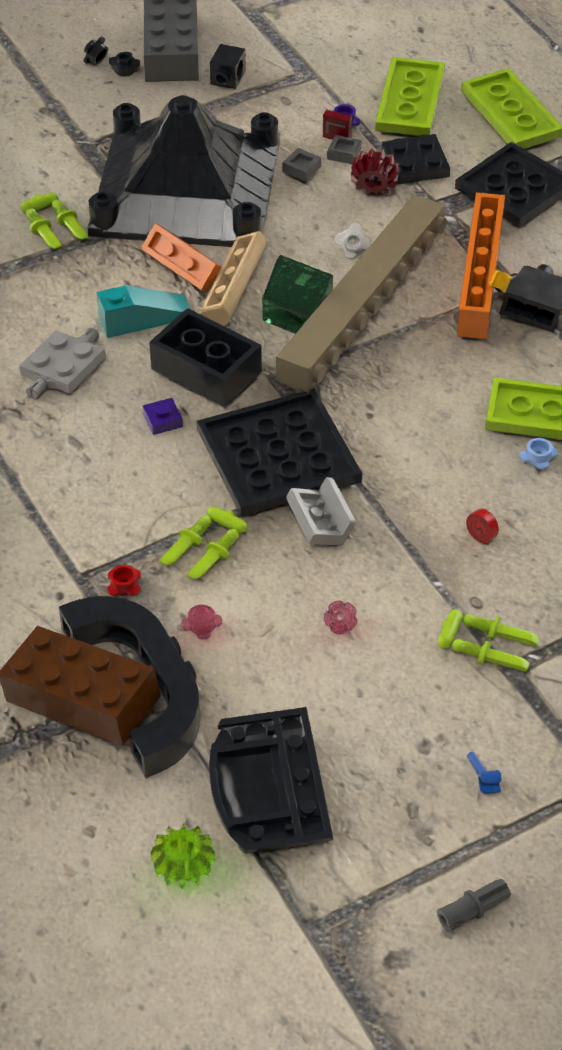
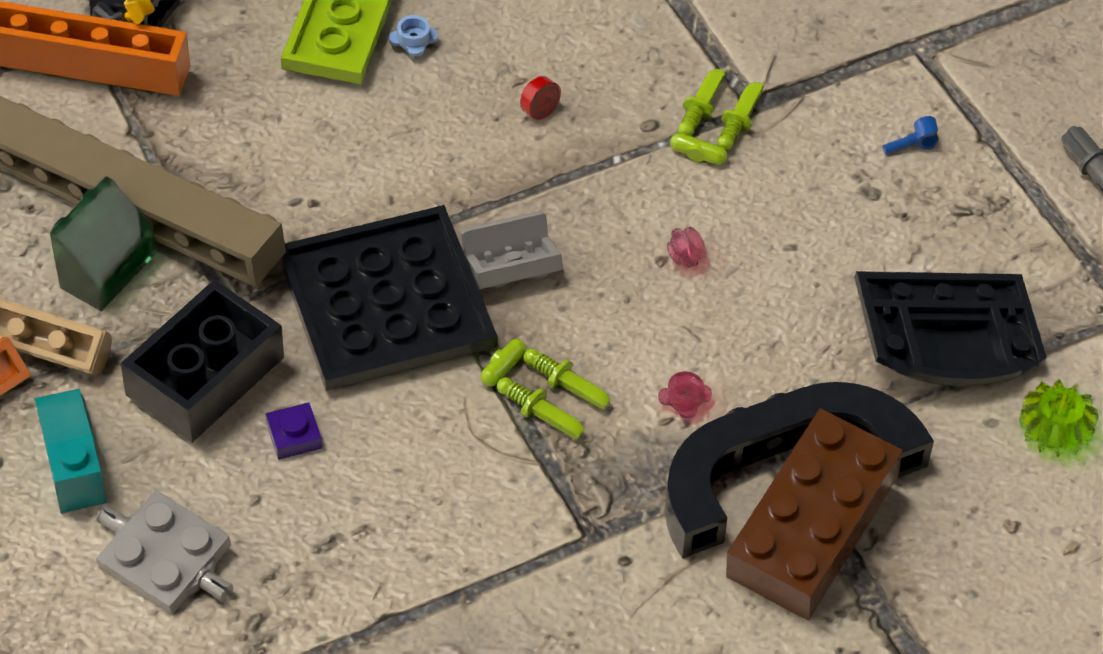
camera: 90 degrees left, 5 degrees up
red plate [107,565,141,597] -> none

